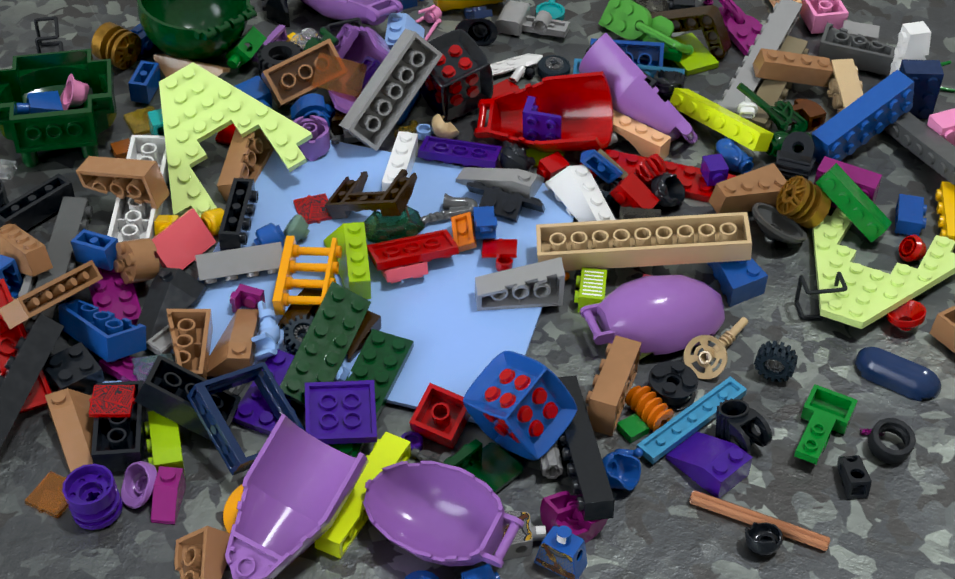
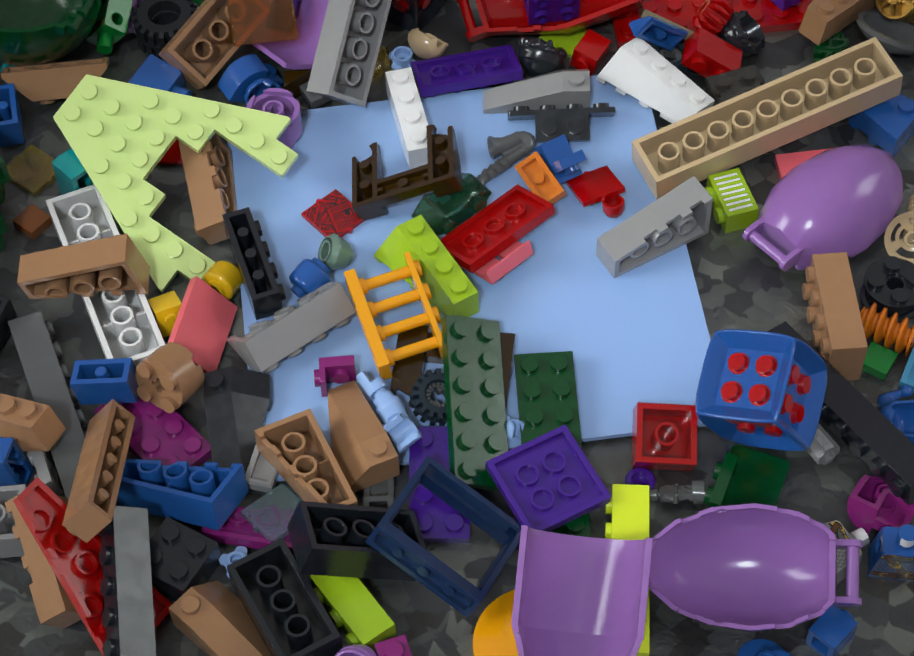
camera: 20 degrees left, 10 degrees up
red piece [89,385,136,417] -> none

